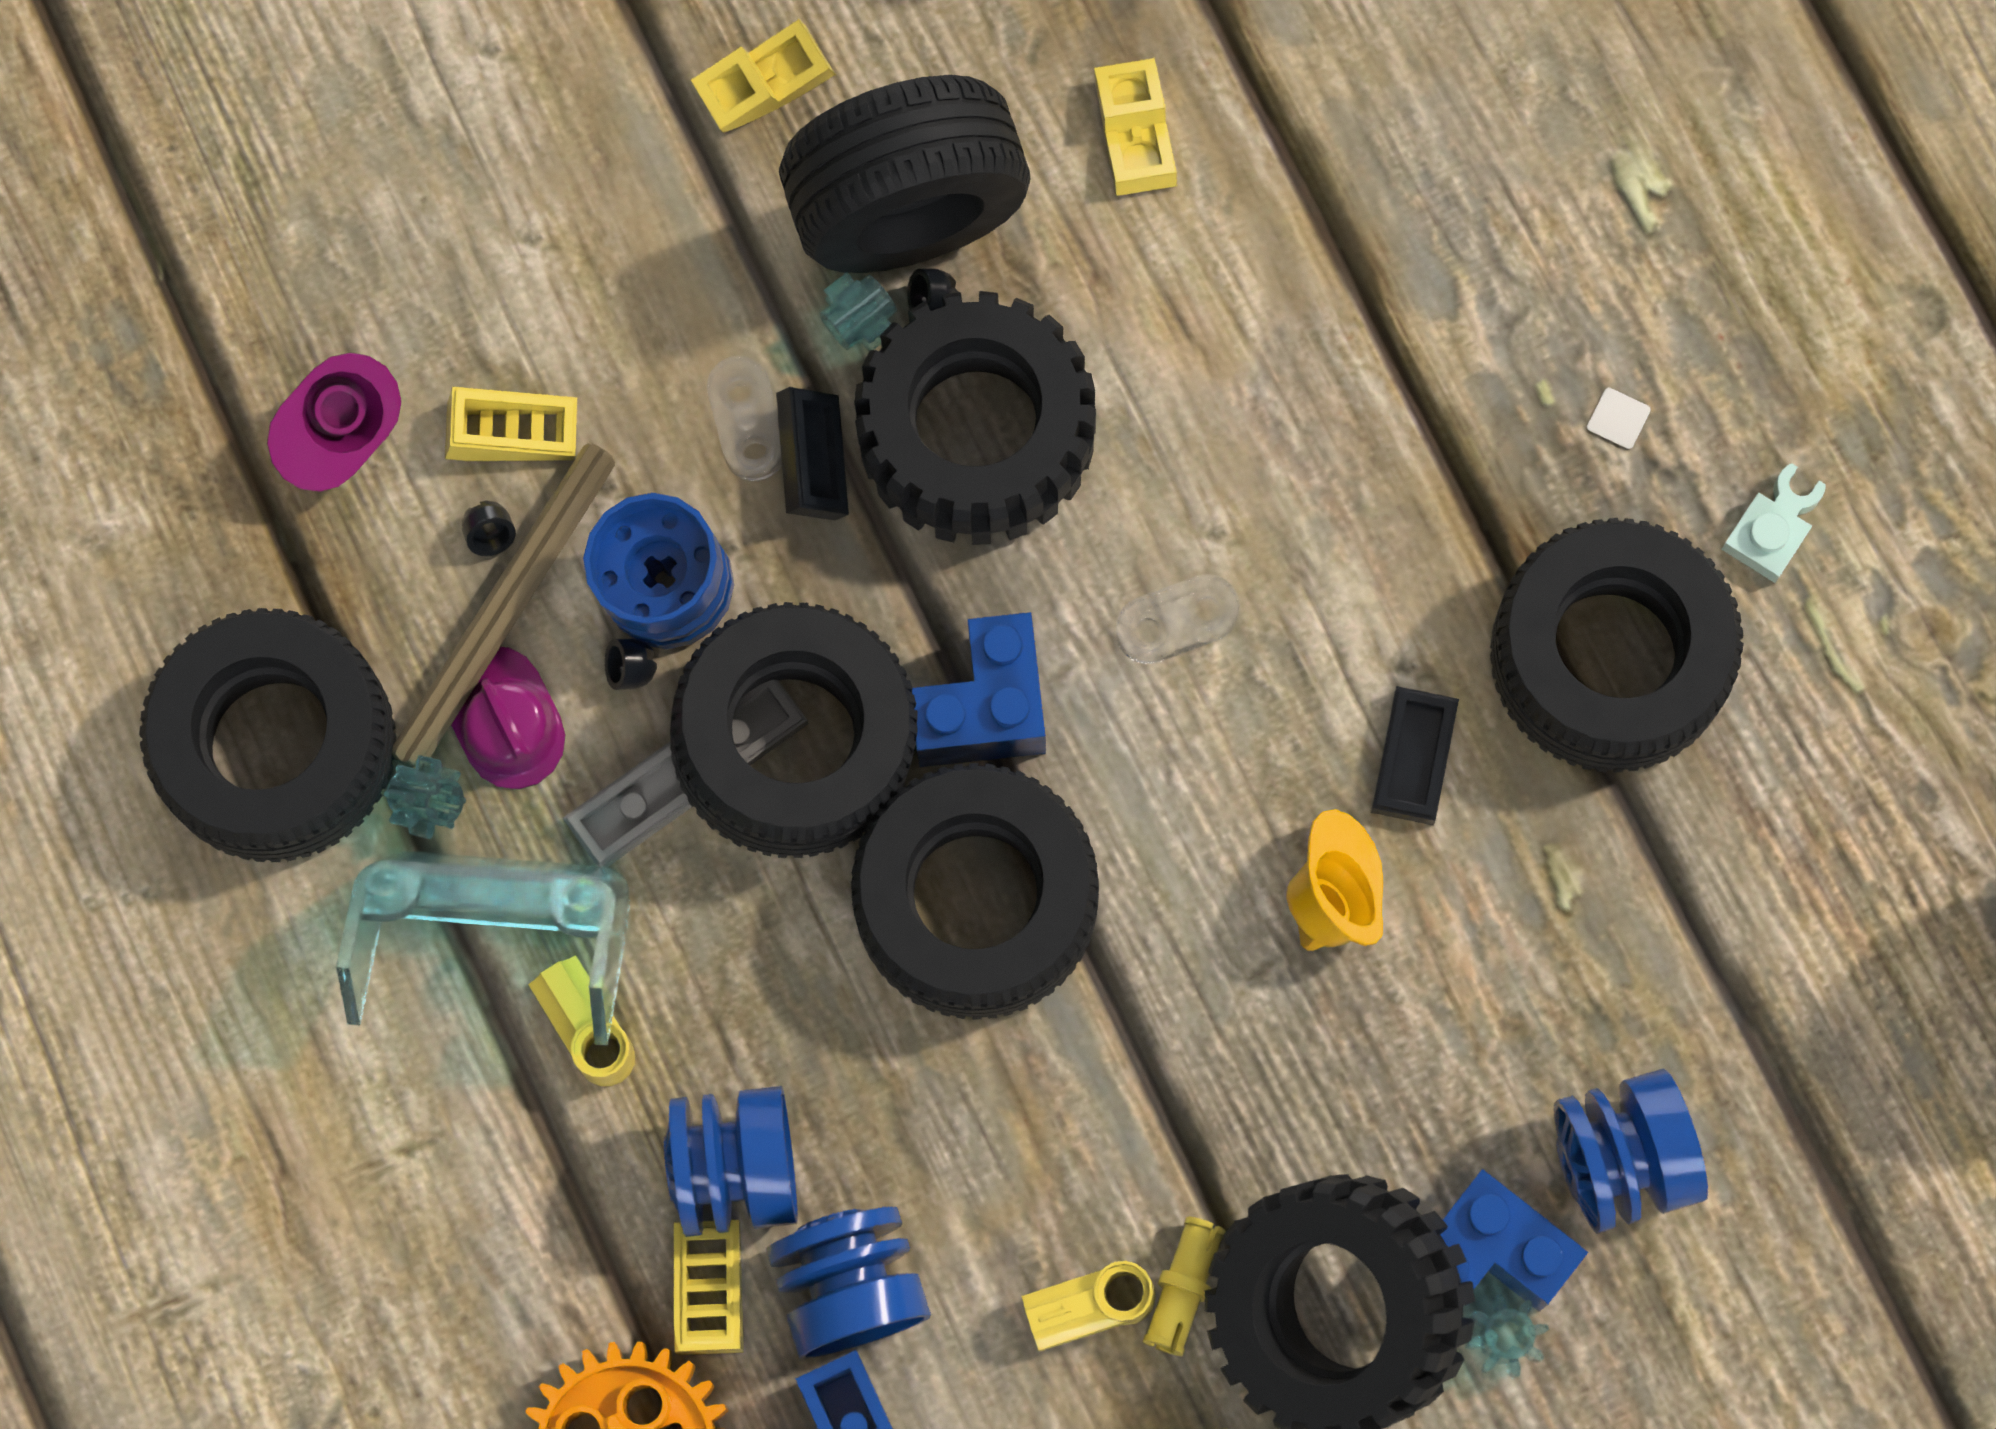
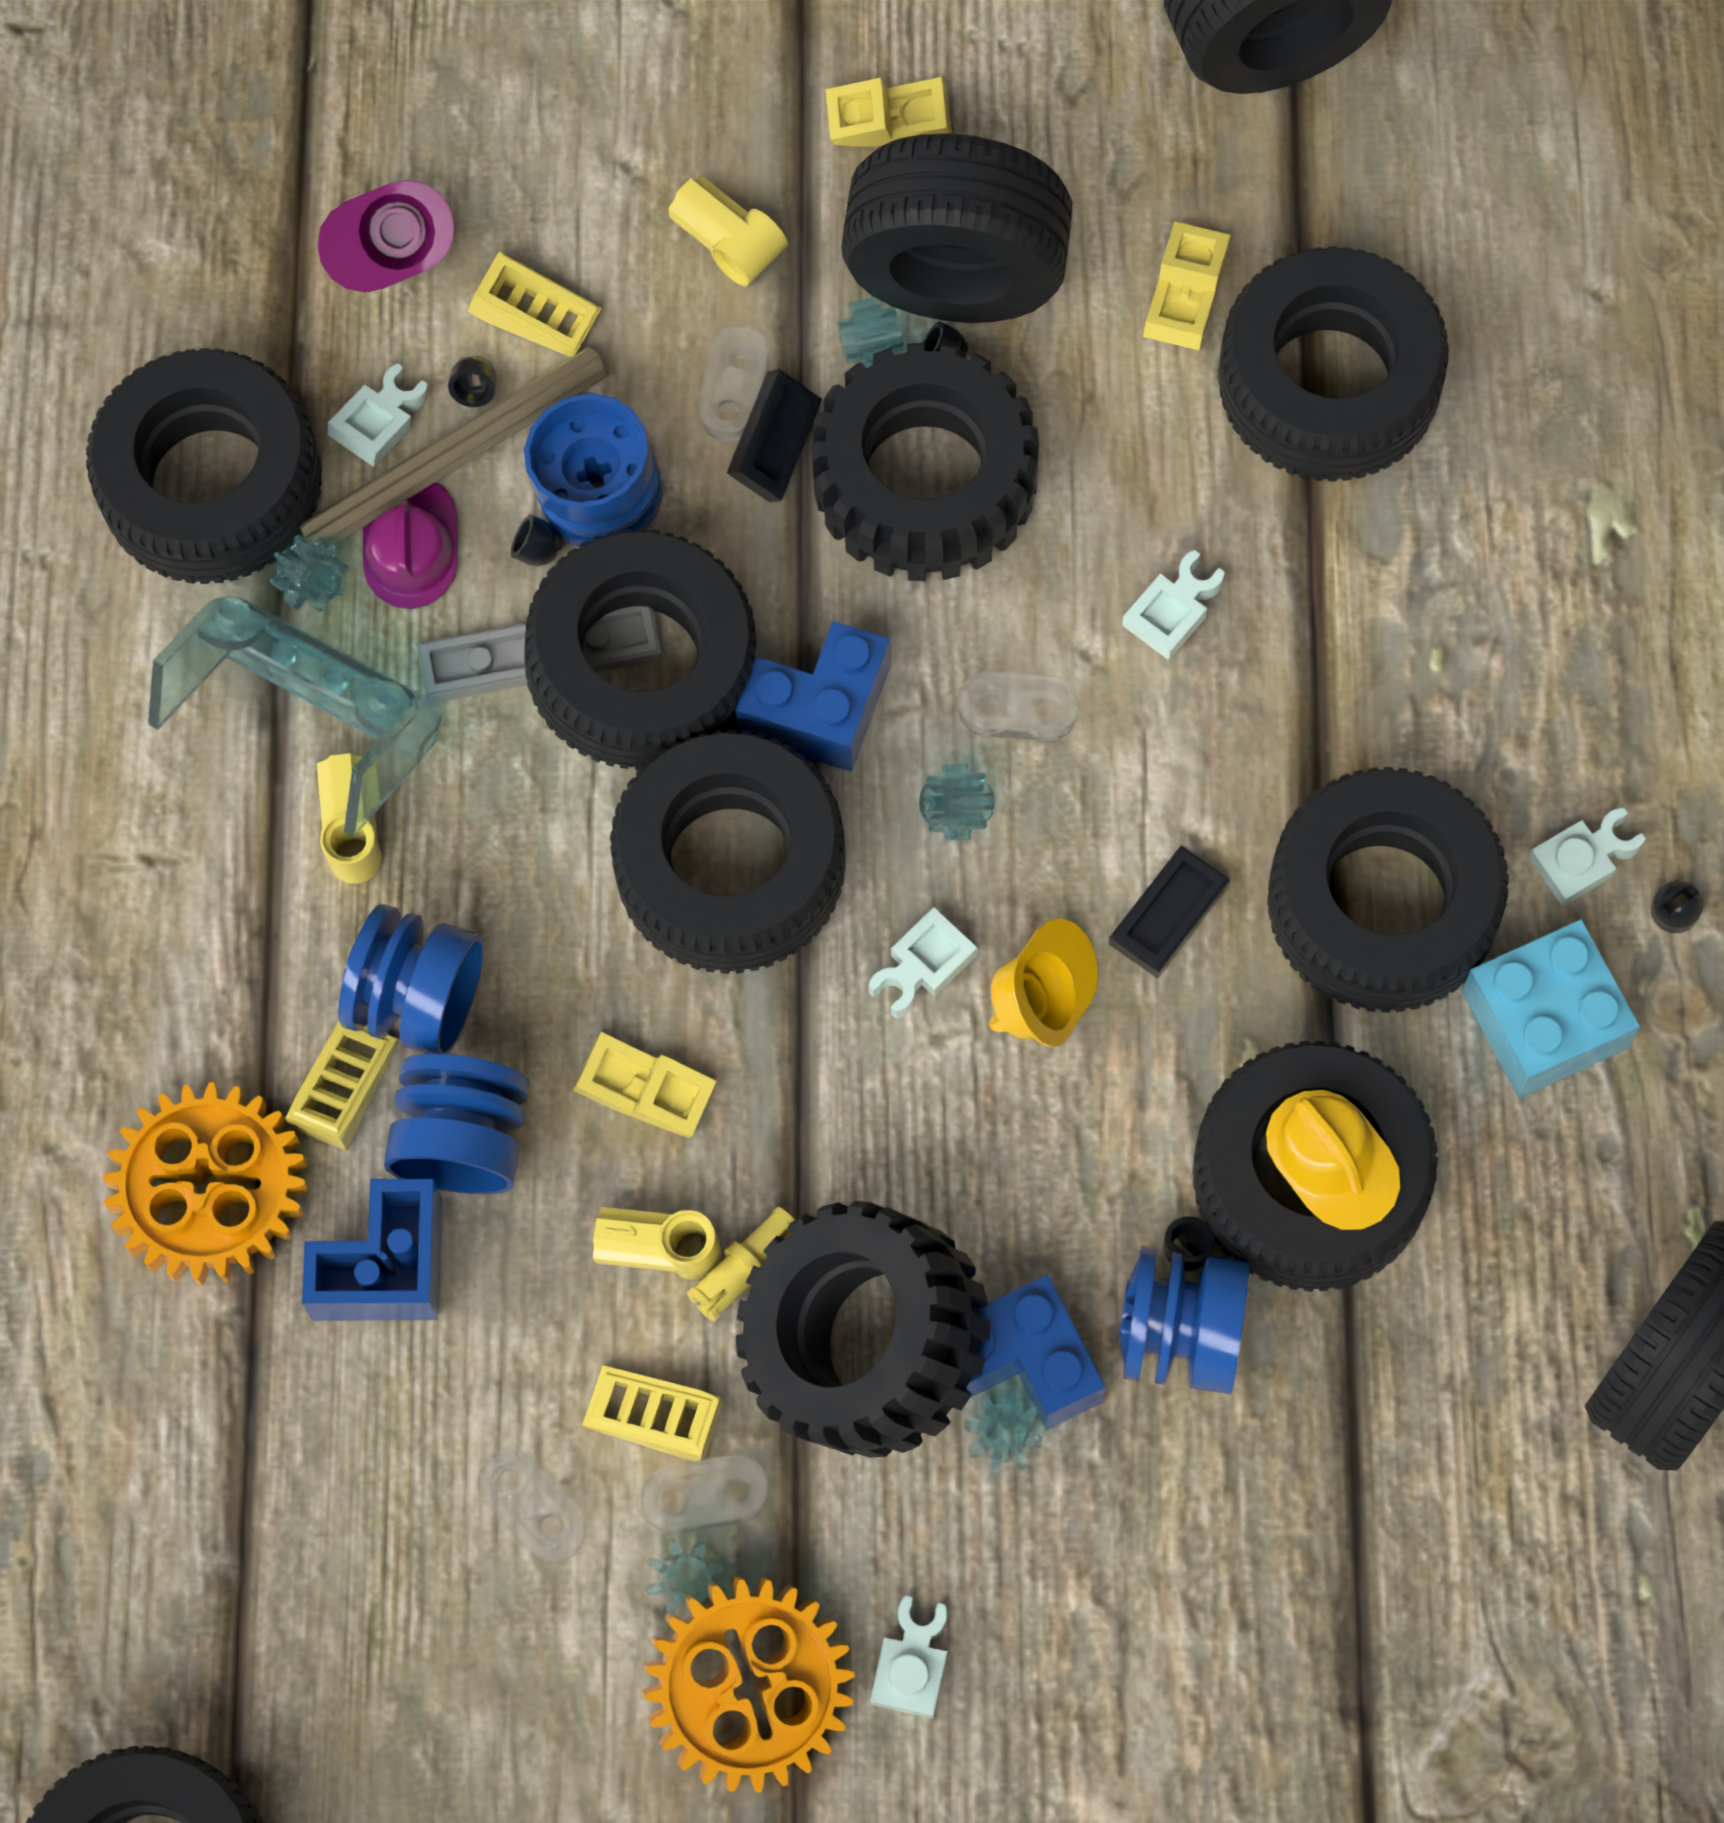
camera: 25 degrees right, 5 degrees down
white sticker [1587,388,1651,449] -> none
none -> light aqua plate [327,364,428,467]
none -> light yellow slope [572,1032,717,1138]
none -> light yellow piece [668,175,788,287]
none -> light aqua plate [868,907,978,1019]
none -> clear light blue gear [919,764,995,840]
none -> light aqua plate [1122,550,1225,660]
none -> black hinge [1163,1216,1215,1272]
none -> black tyre [1192,1040,1438,1292]
none -> black tyre [1218,246,1449,482]
none -> yellow piece [1266,1090,1400,1230]
none -> medium azure brick [1462,919,1640,1099]
none -> black hinge [1651,880,1703,933]

